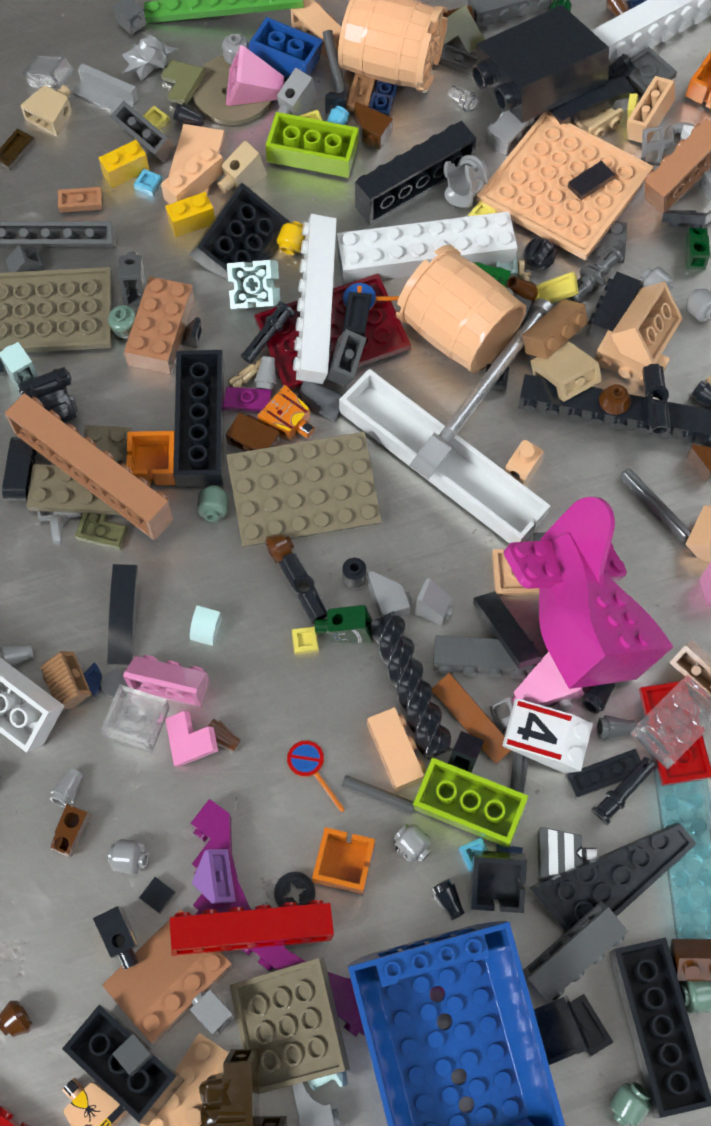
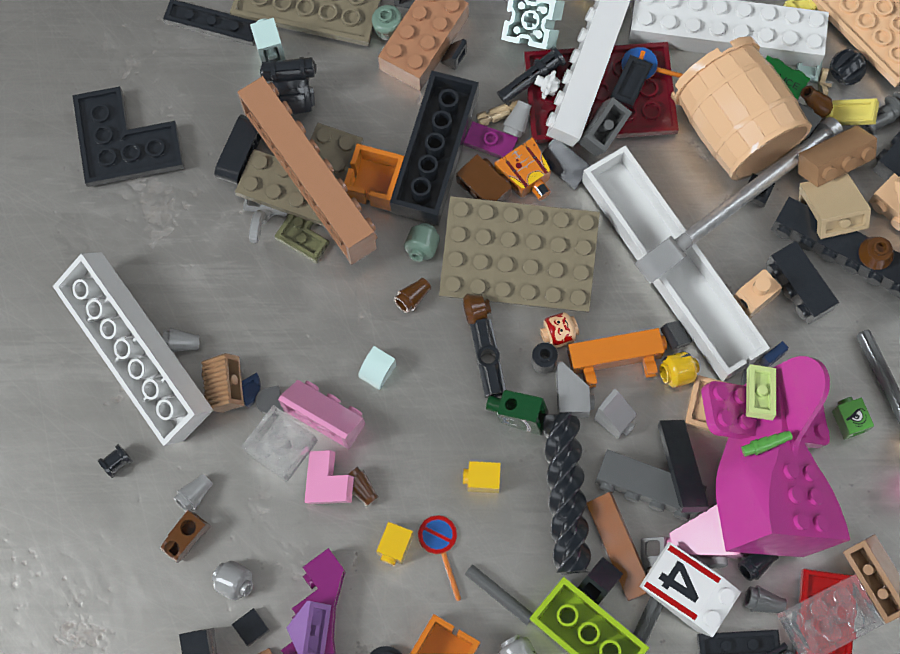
camera: 20 degrees right, 5 degrees up
black slope [107,564,138,666] -> none
light yellow tile [292,626,319,655] -> none
light nougat brick [367,707,426,793] -> none
none -> yellow brick [376,522,414,566]
none -> reddish brown cone [394,278,431,313]
none -> yellow brick [463,461,501,493]
none -> white plant [534,70,560,99]
none -> light nougat head [540,312,579,349]
none -> orange brick [567,328,667,389]
none -> yellow head [659,351,700,388]
none -> black tile [660,320,692,350]
none -> bright green animal [741,431,793,457]
none -> yellowish green plate [746,364,776,420]
none -> dark blue tile [759,341,789,367]
none -> black brick [766,241,840,324]
none -> bright green brick [832,397,874,440]

